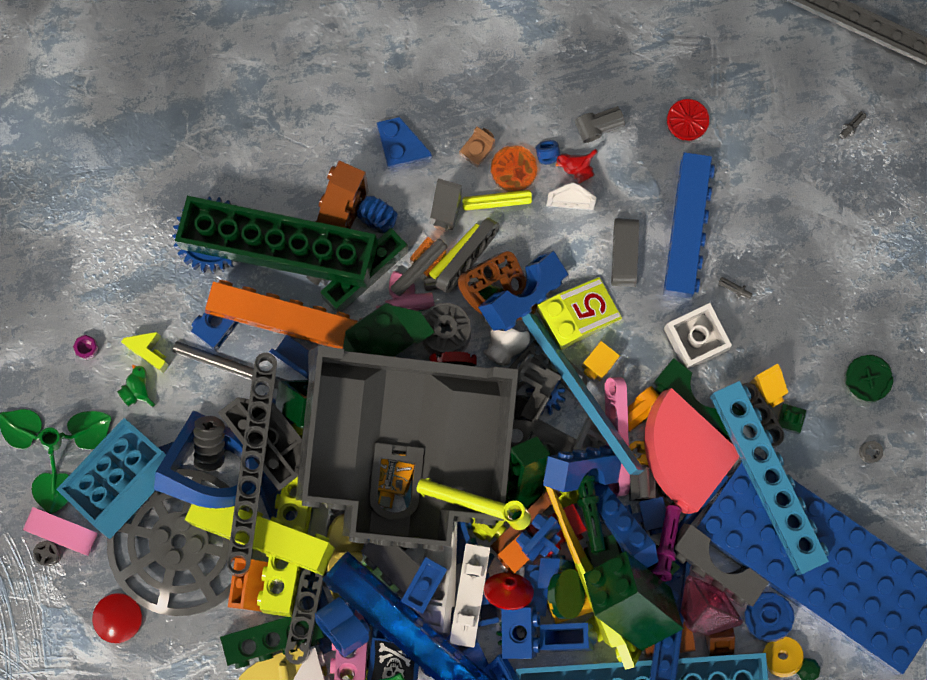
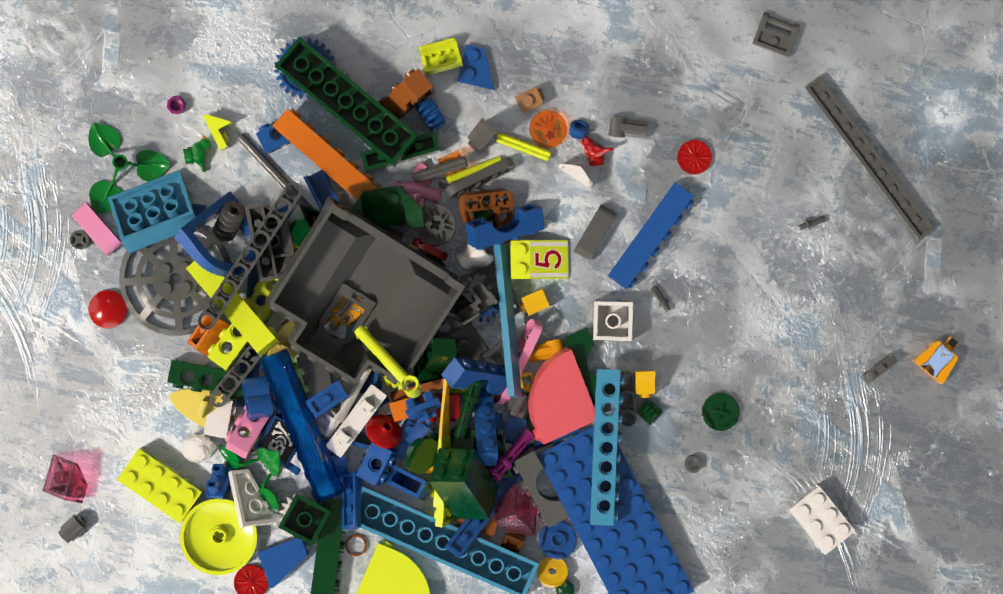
camera: 30 degrees right, 10 degrees up
none -> neon yellow bracket [419,38,463,76]

